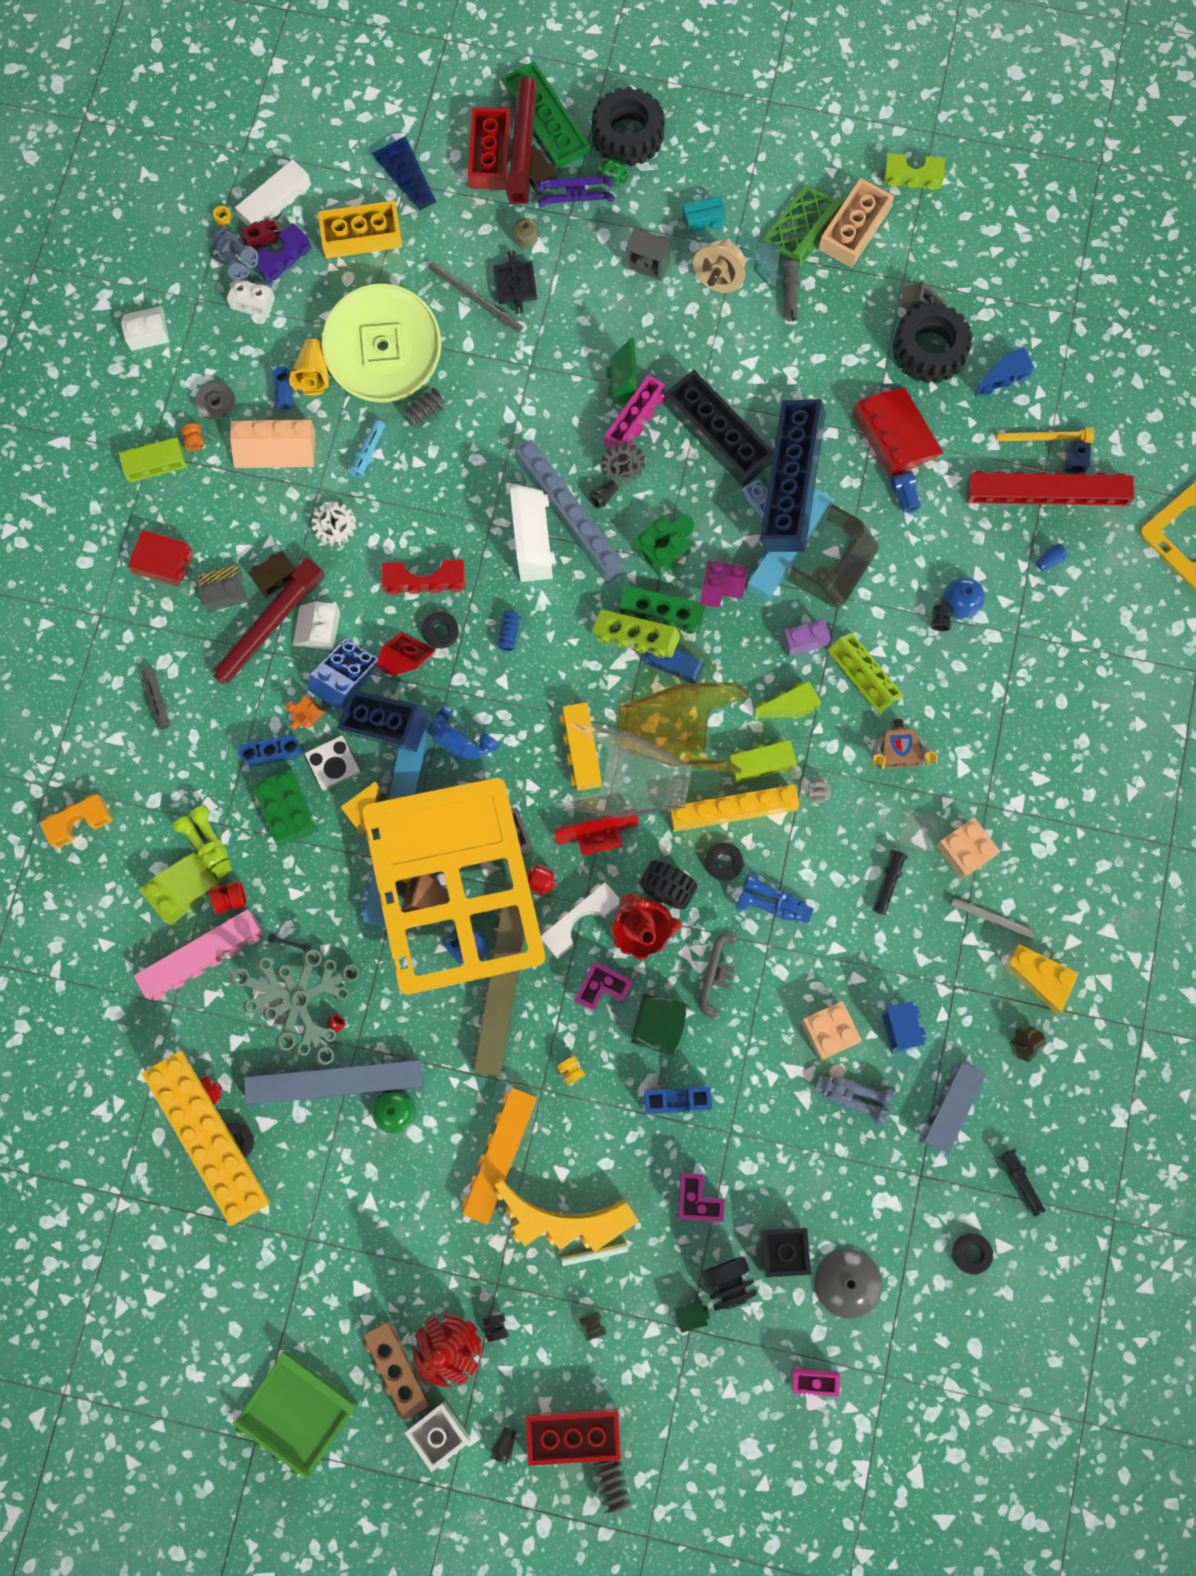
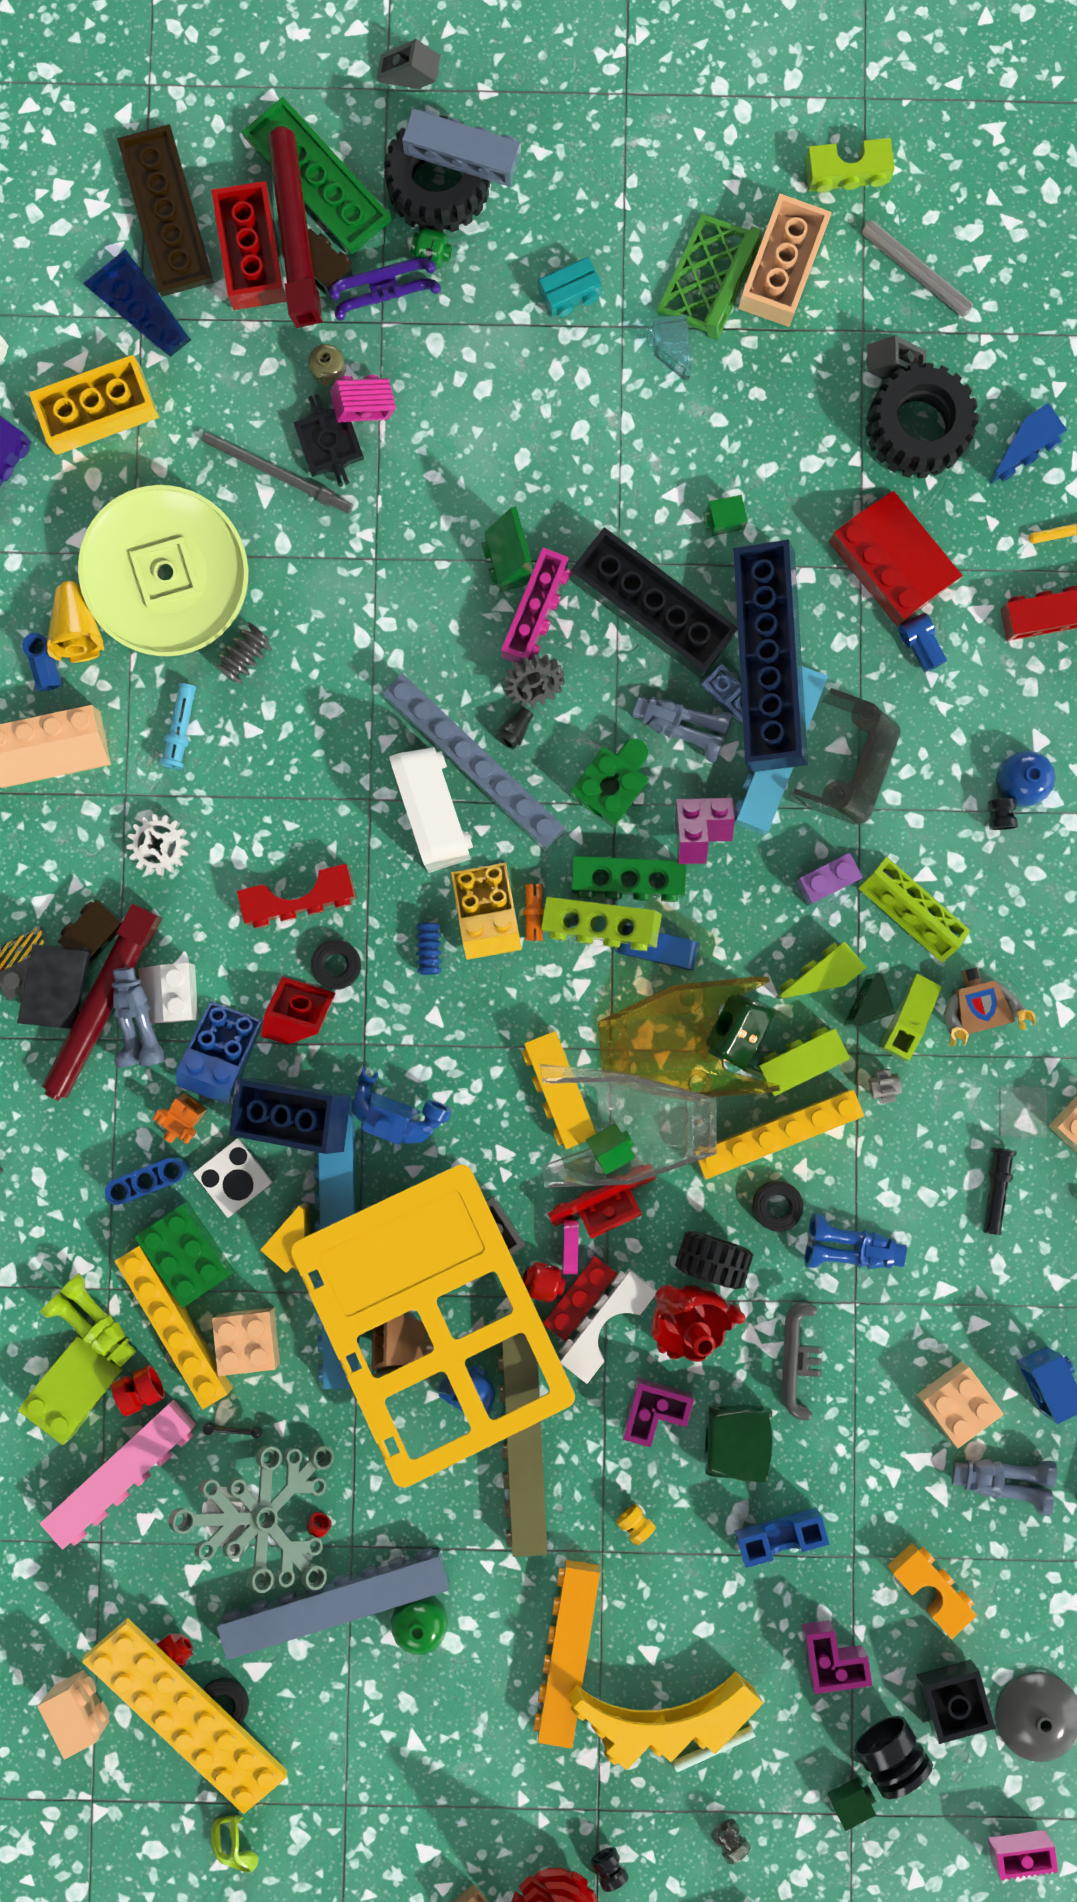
camera: 15 degrees left, 10 degrees up
dark grey brick [625,228,671,281] -> none
tan piece [693,239,746,293] -> none
dark grey pin [782,260,800,322] -> none
none -> black piece [17,944,91,1029]
none -> light nougat brick [37,1670,110,1760]
none -> sand blue piece [111,967,166,1068]
none -> yellow brick [115,1246,233,1410]
none -> dark brown plate [117,124,214,297]
none -> lime piece [211,1815,259,1873]
none -> light nougat brick [212,1307,280,1376]
none -> dark pink brick [330,375,396,423]
none -> dark grey slope [376,39,440,89]
none -> sand blue brick [402,109,521,187]
none -> yellow slope [451,863,522,960]
none -> orange pin [523,884,544,941]
none -> red plate [543,1255,617,1341]
none -> dark pink beam [563,1220,579,1274]
none -> green brick [586,1123,635,1175]
none -> sand blue piece [632,696,733,763]
none -> green brick [703,495,748,536]
none -> dark green piece [706,993,791,1078]
none -> clear green slope [843,972,896,1028]
none -> light grey axle [862,220,973,317]
none -> lime slope [878,973,942,1061]
none -> light orange arch [887,1543,977,1639]

